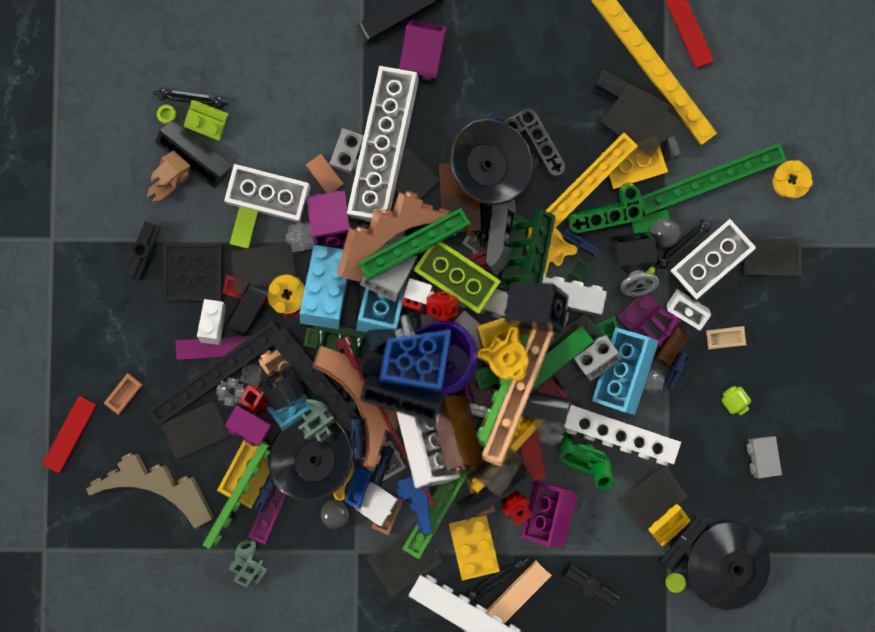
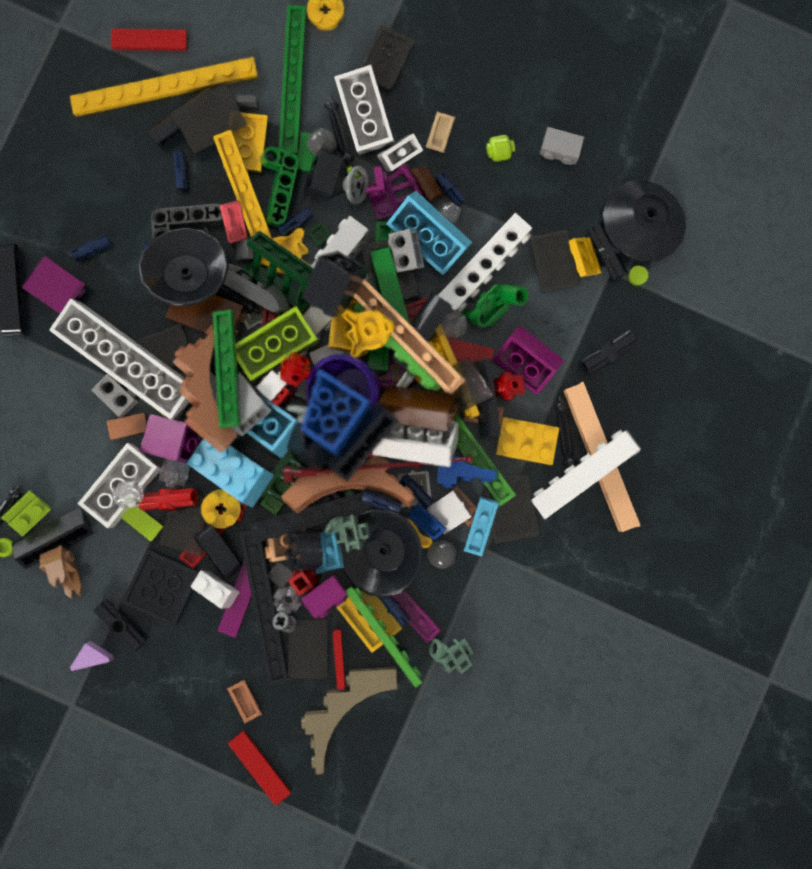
camera: 60 degrees left, 0 degrees up
none -> lavender slope [70,641,114,671]
none -> dark blue pin [71,234,111,262]
none -> clear head [112,482,143,508]
none -> red piece [137,488,198,511]
none -> dark blue axle [173,151,188,190]
none -> coral plate [220,201,248,243]
none -> dark grey tile [236,239,254,261]
none -> dark grey bush [273,612,297,633]
none -> red tile [333,628,345,690]
none -> magenta bracket [365,166,388,198]
none -> medium azure tile [464,496,499,556]

